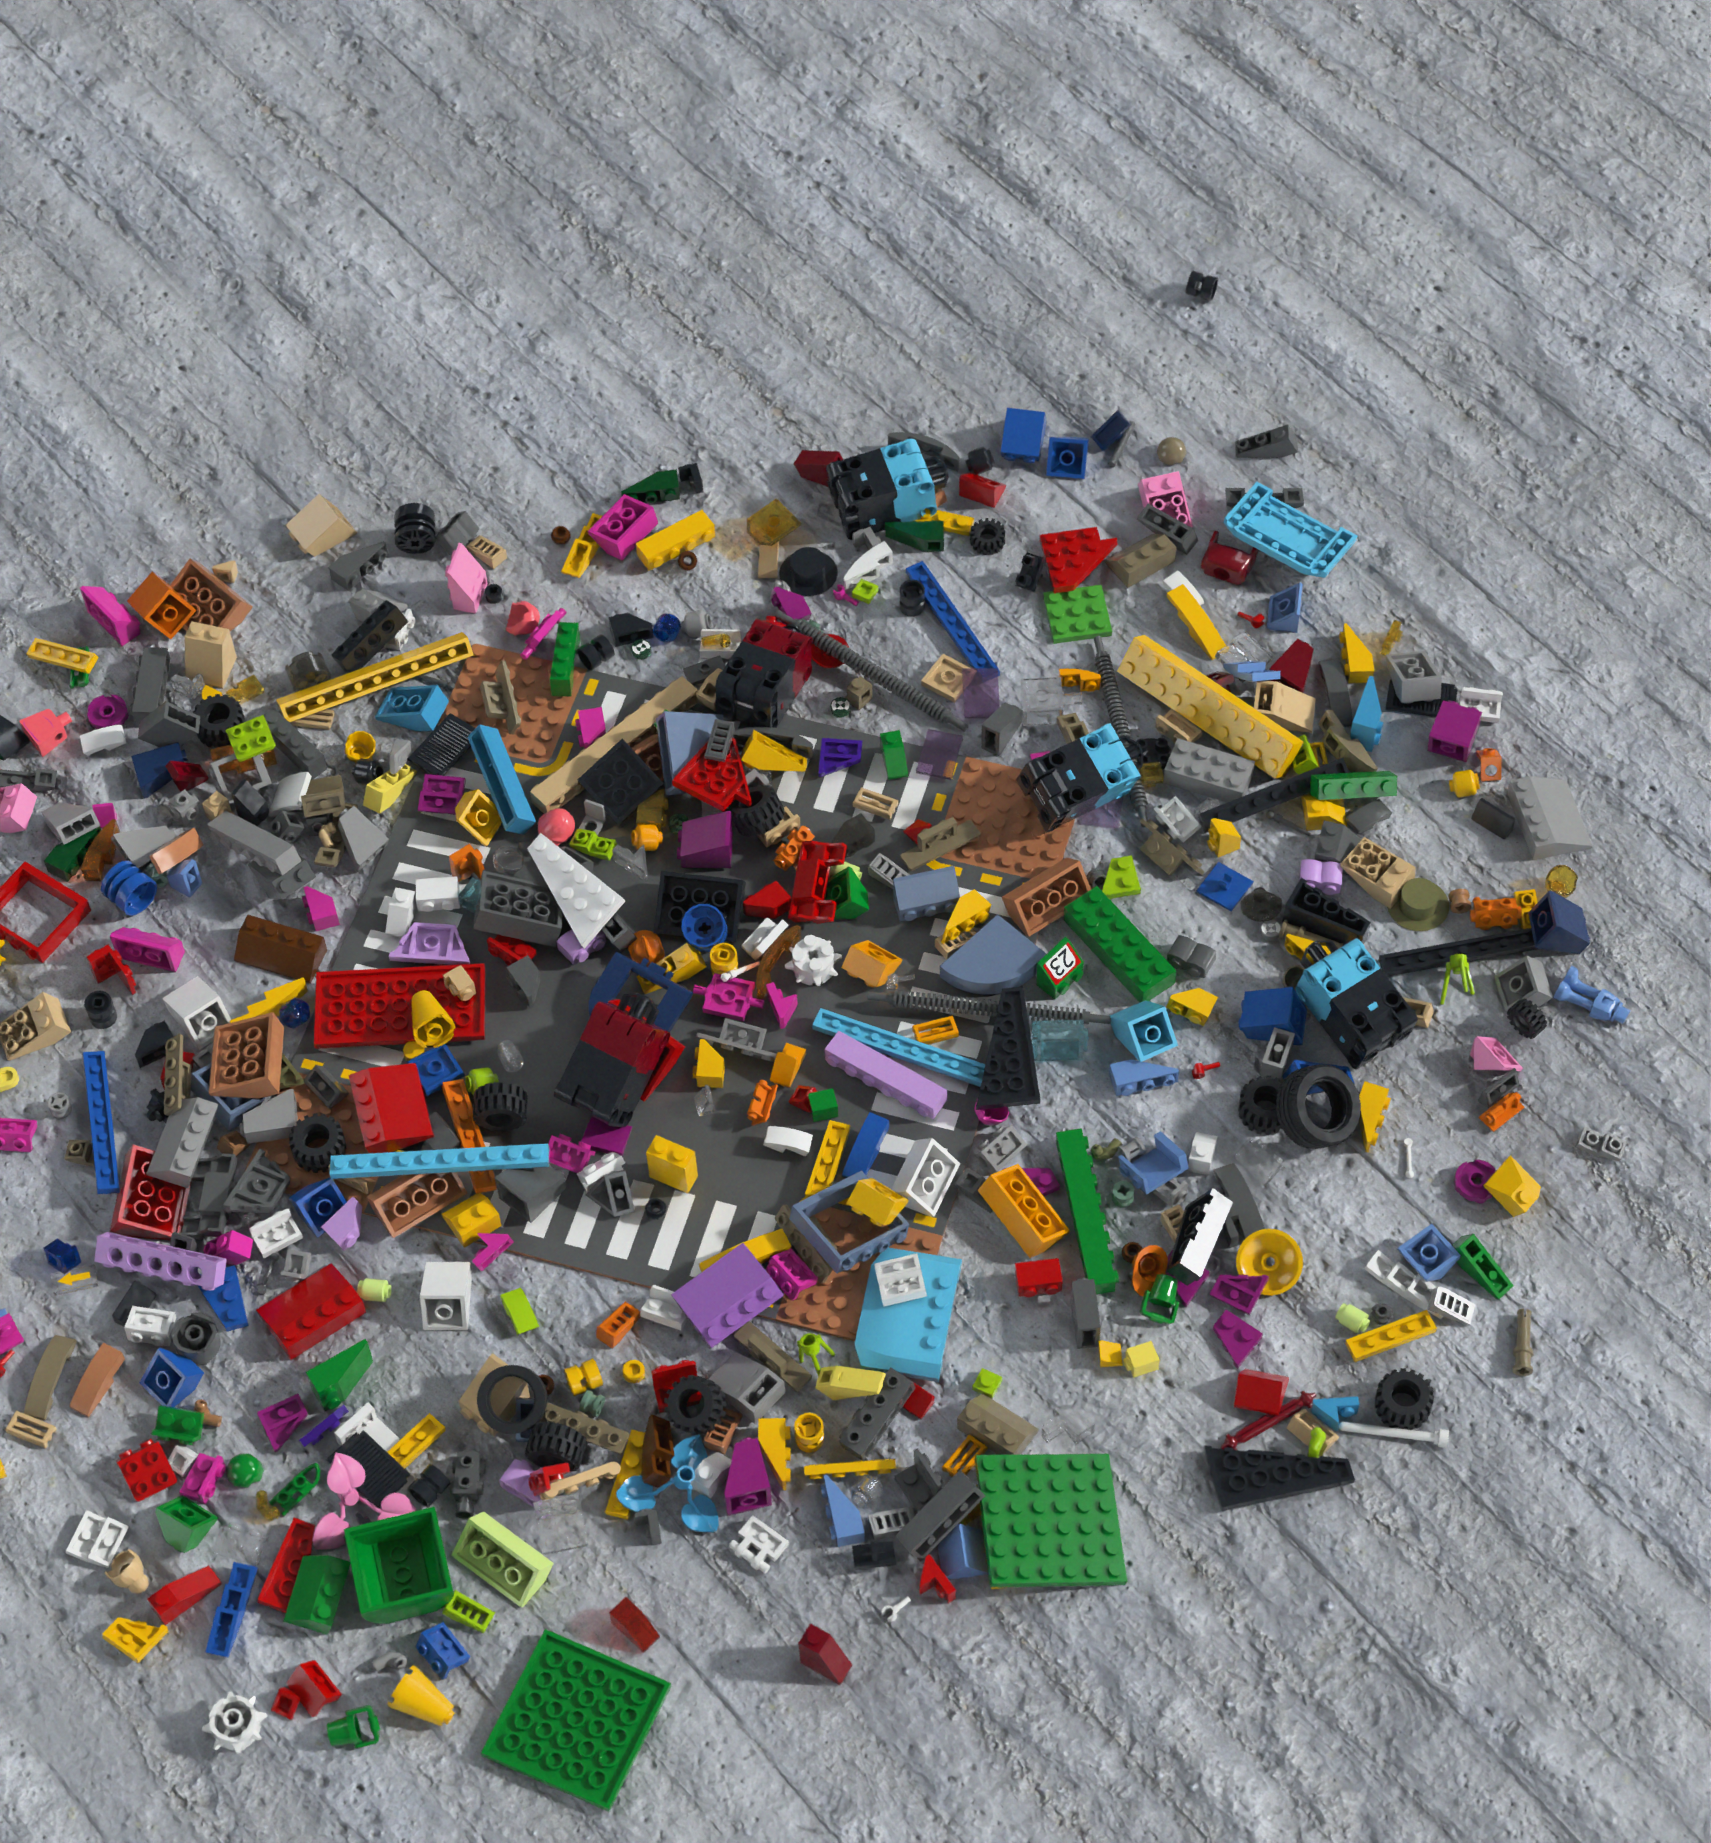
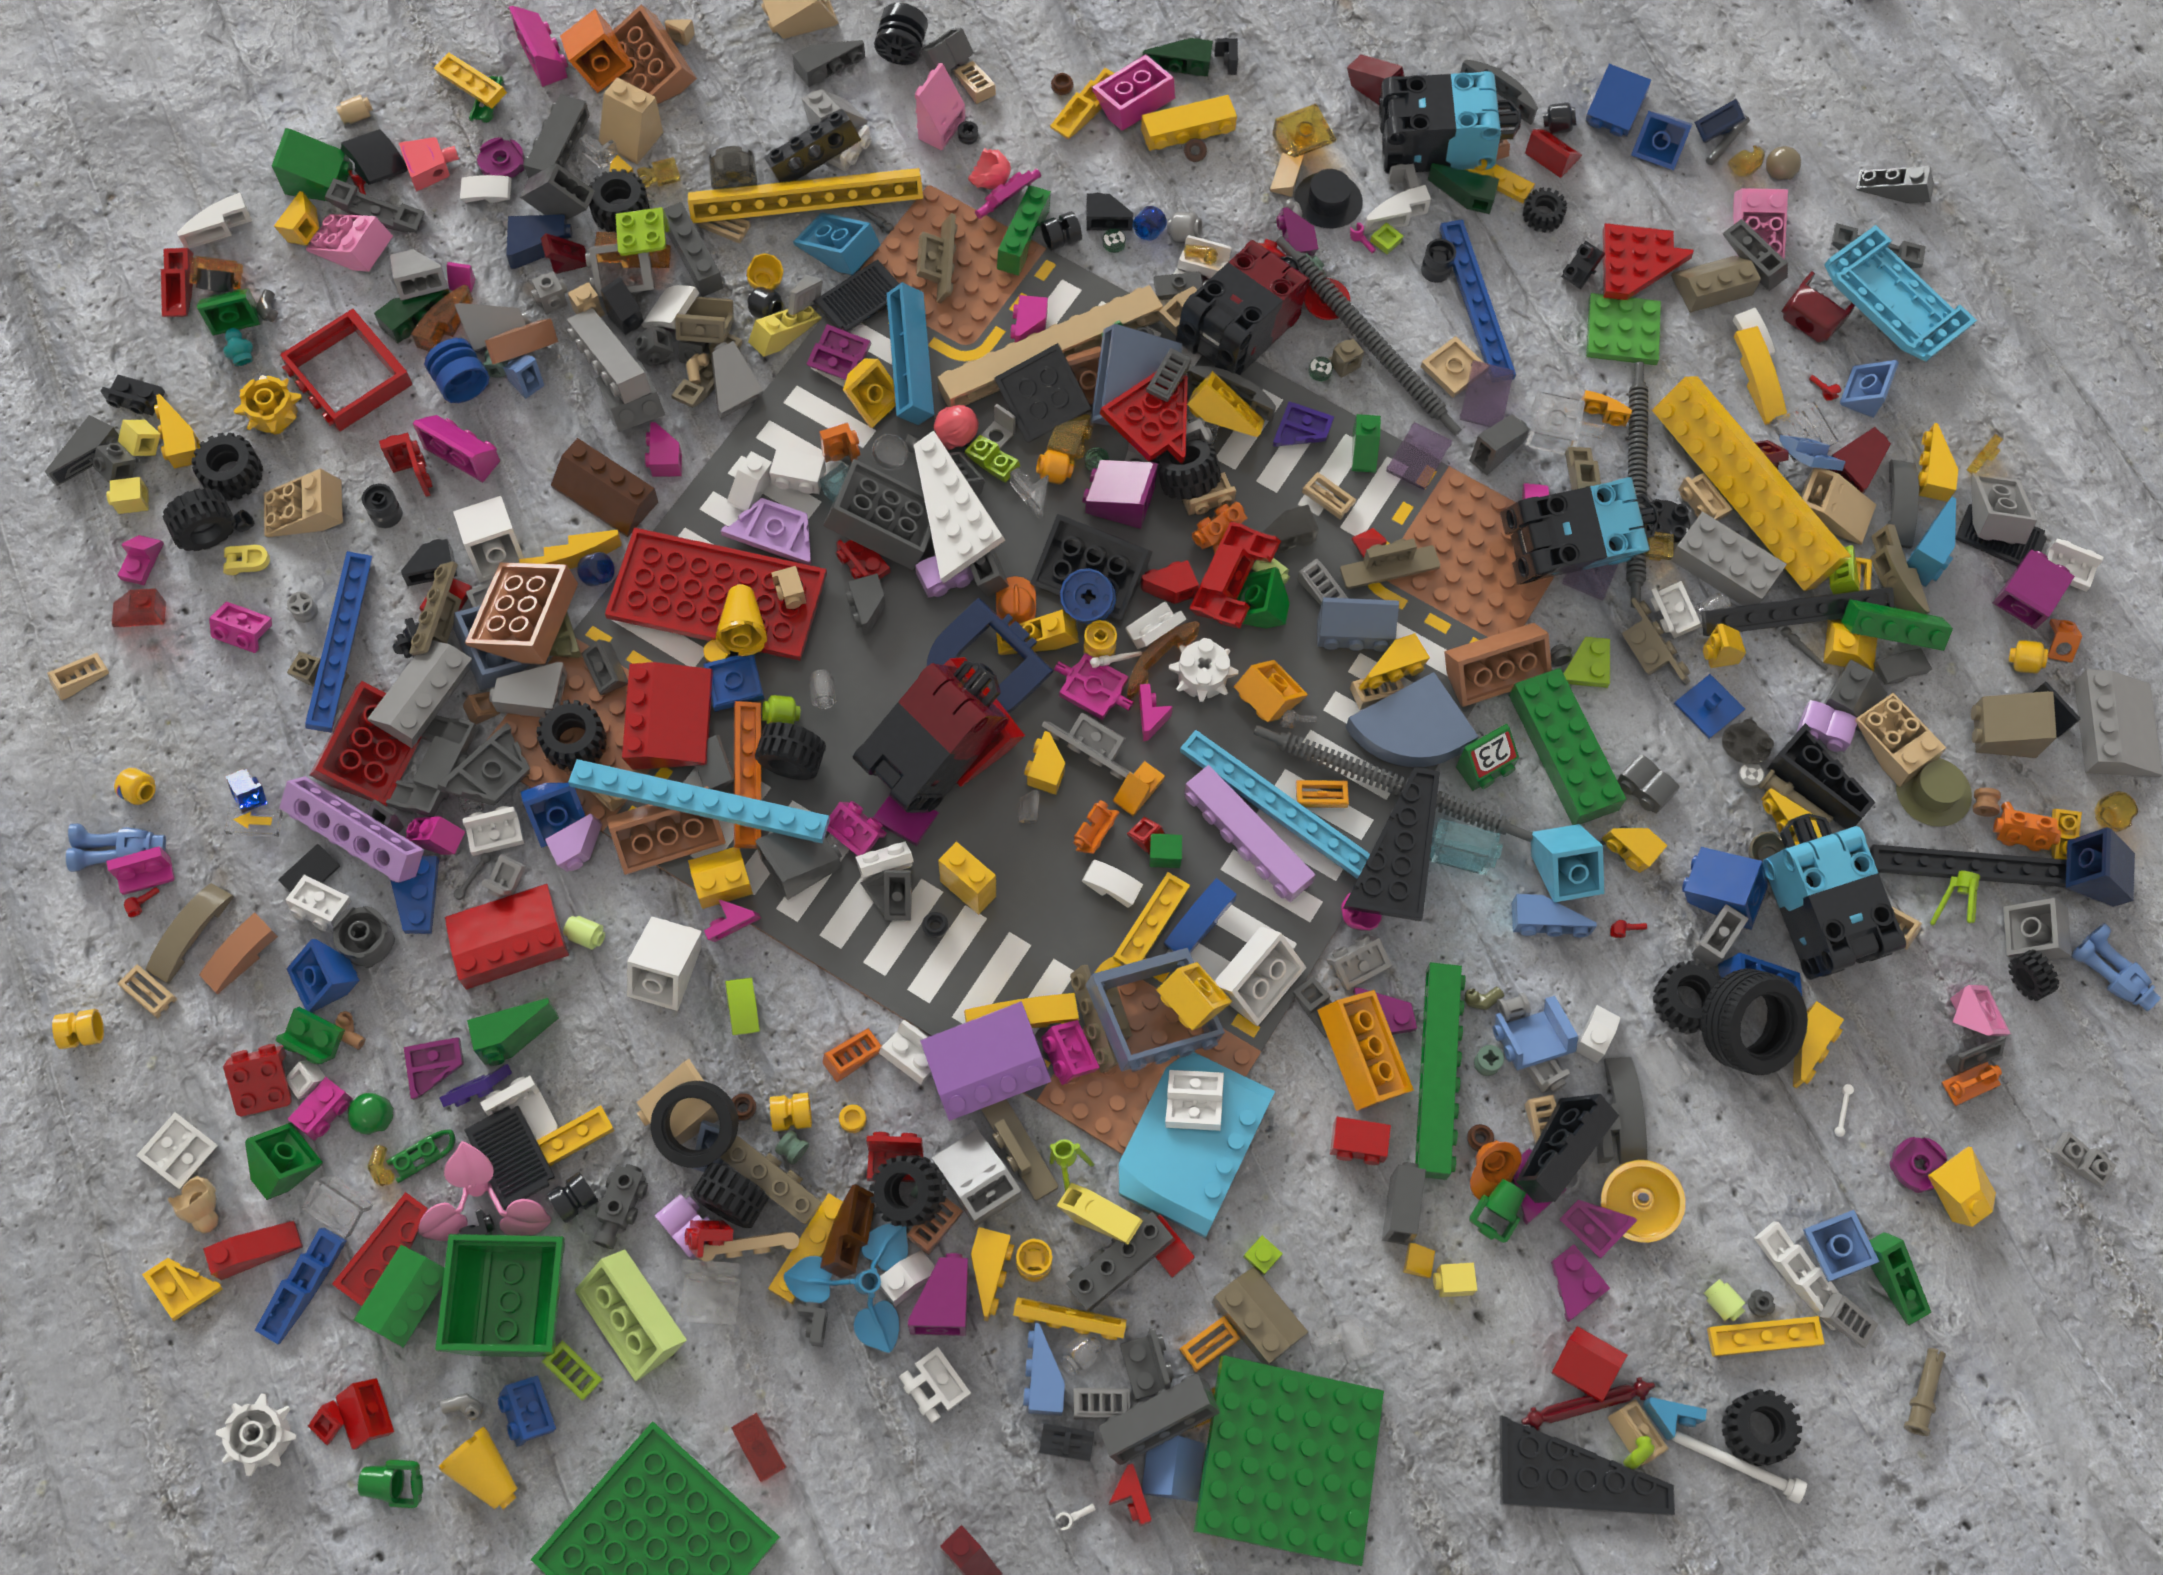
camera: 10 degrees right, 10 degrees up
none -> clear yellow hair [1727,145,1765,177]
none -> dark tan slope [1971,691,2056,758]

